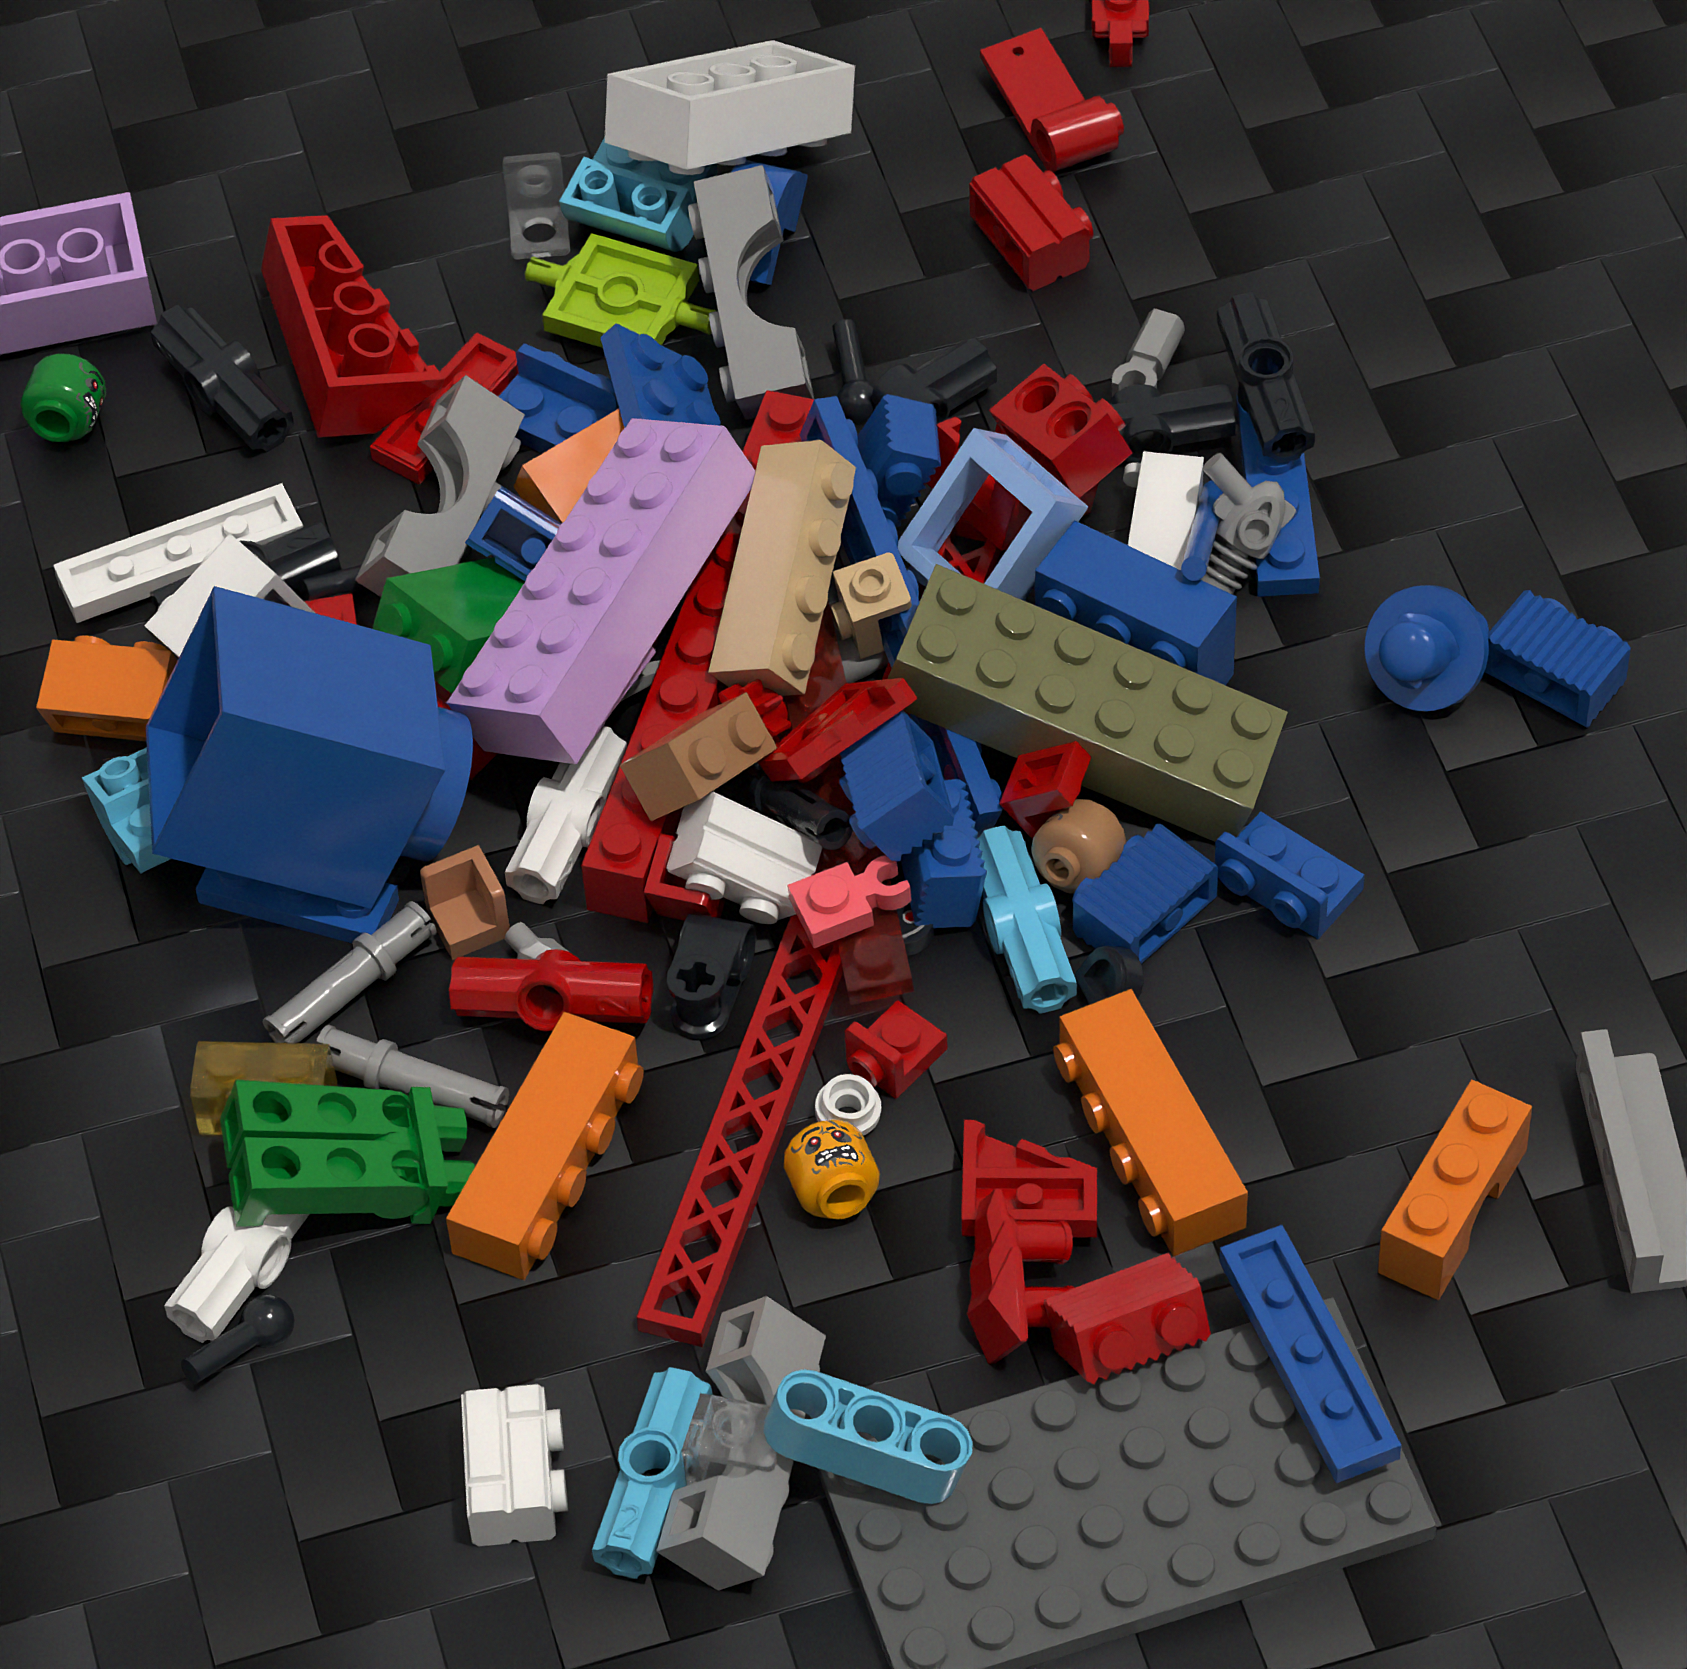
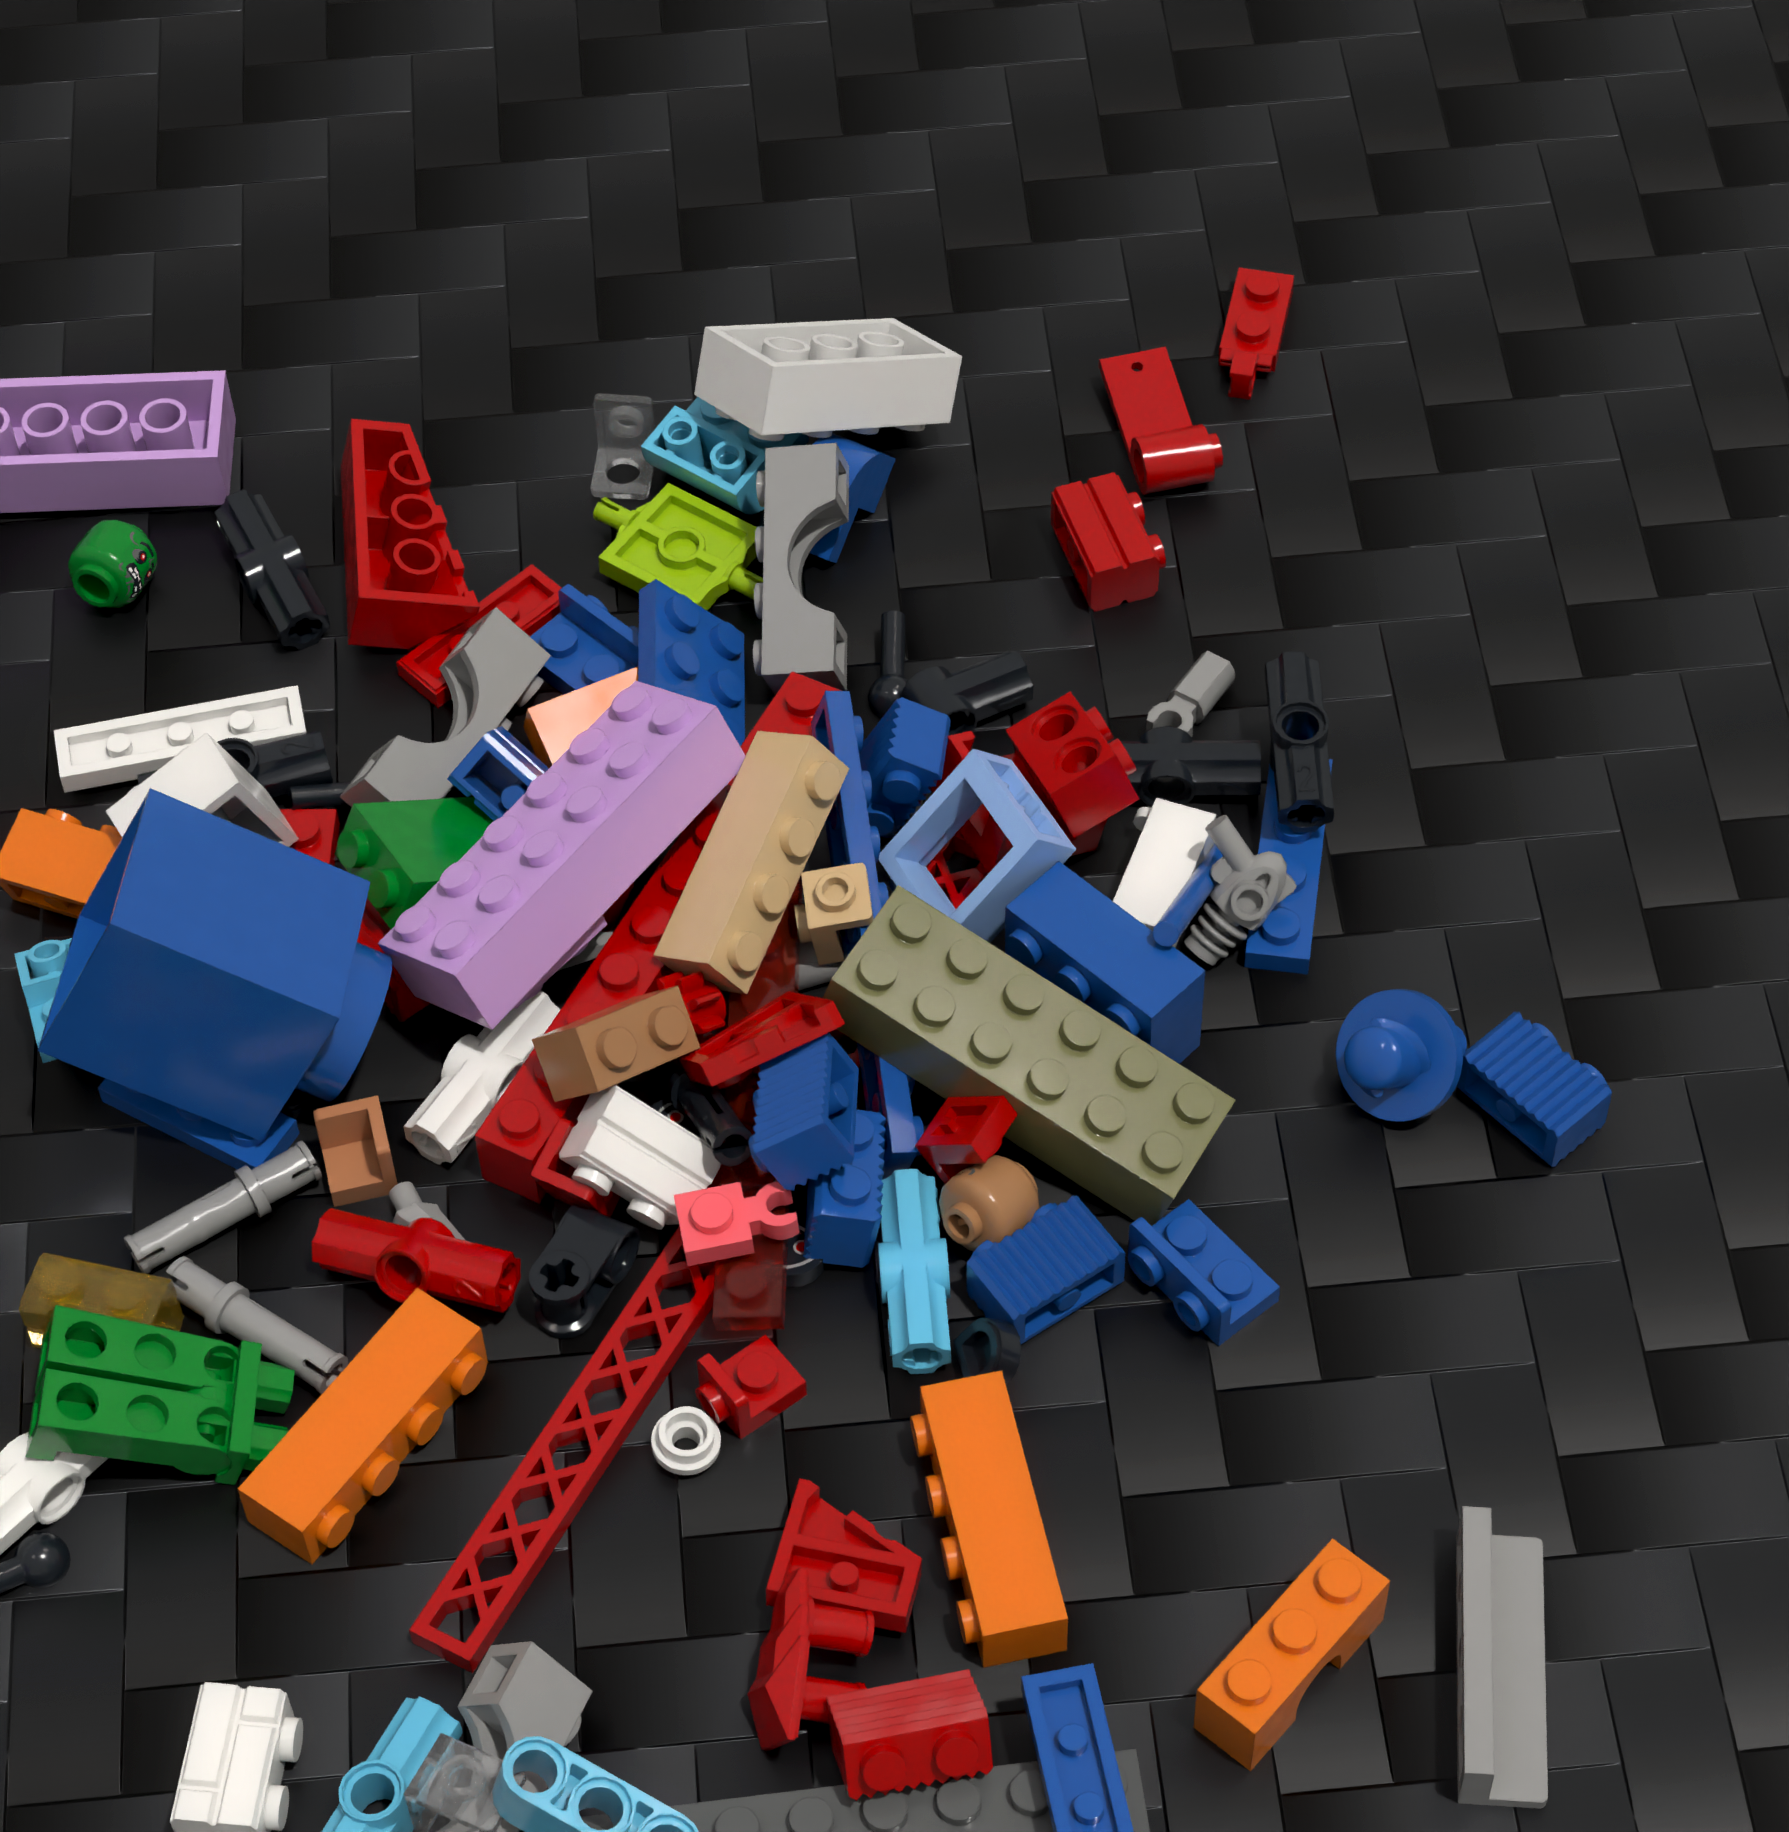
camera: 10 degrees right, 0 degrees up
light orange head [784,1120,880,1219] -> none

